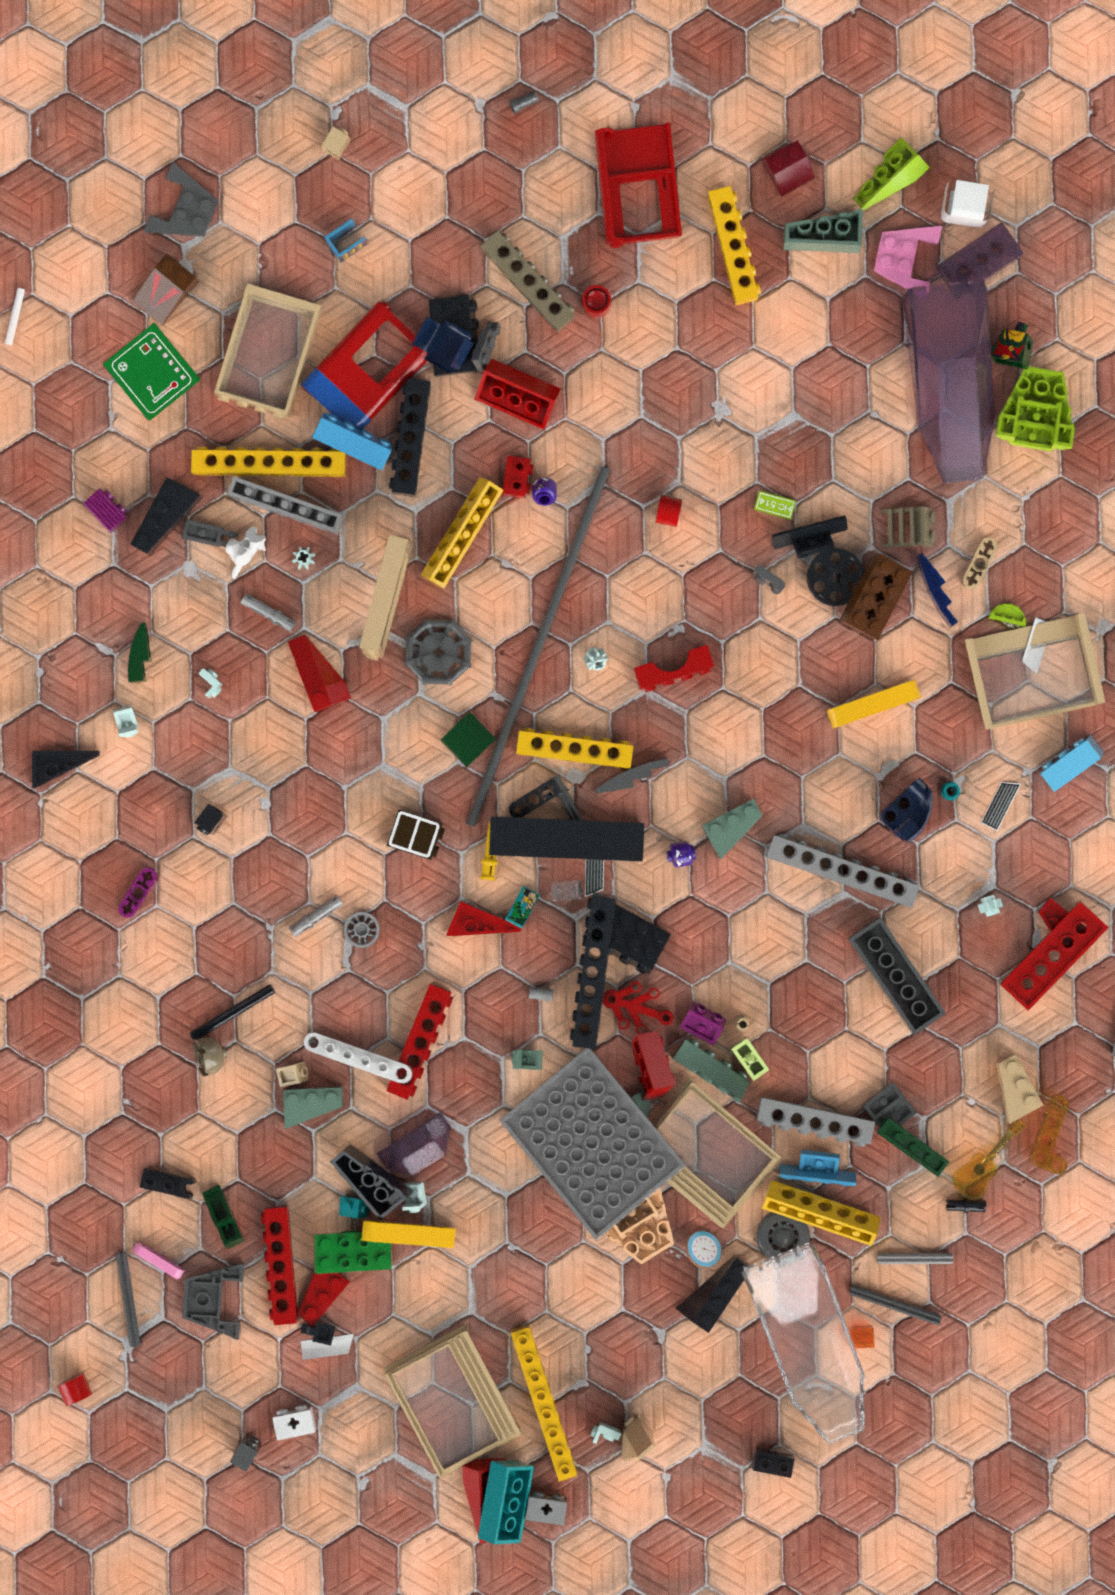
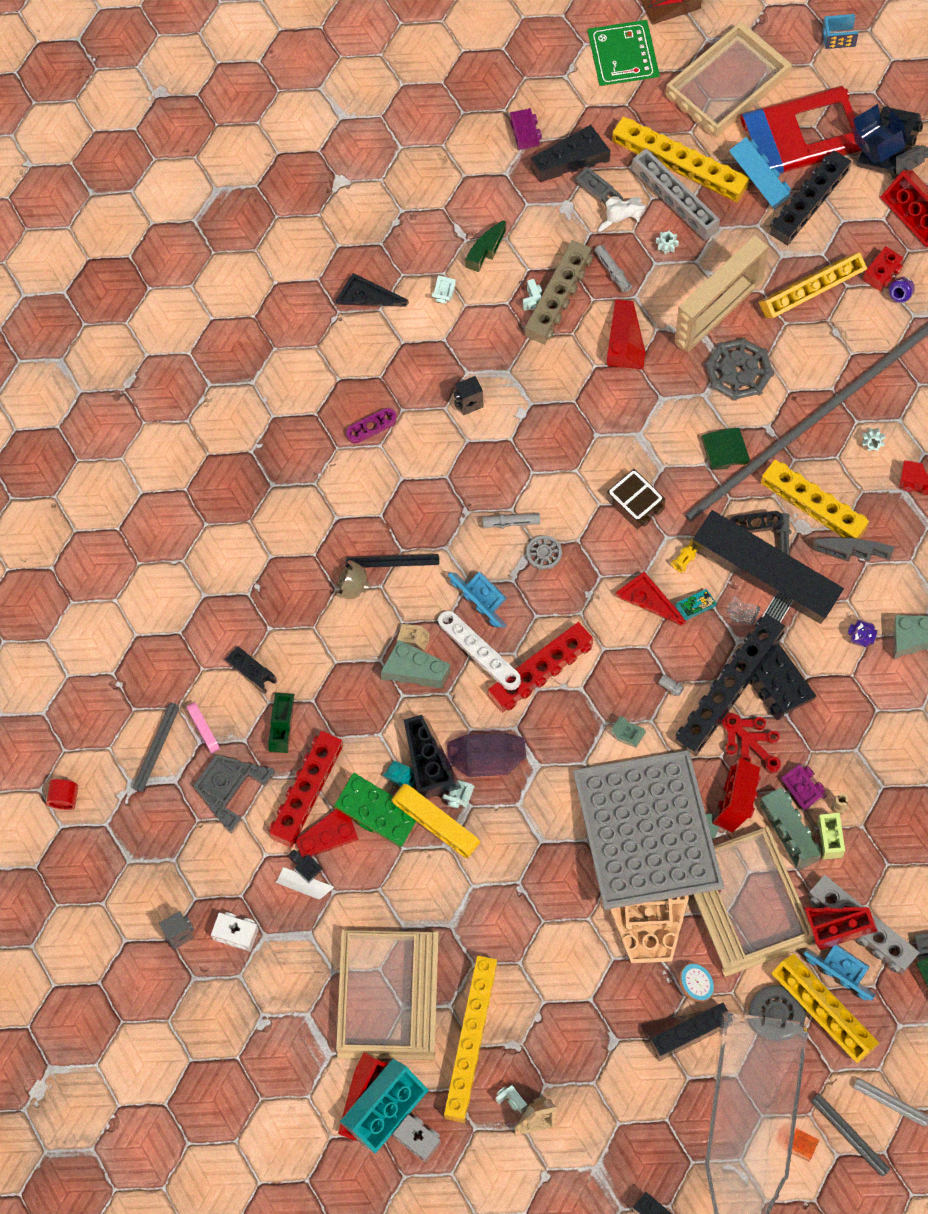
camera: 30 degrees right, 20 degrees down
none -> dark azure bracket [448,572,507,628]
none -> dark tan brick [525,240,593,345]
none -> red wedge [805,907,878,950]

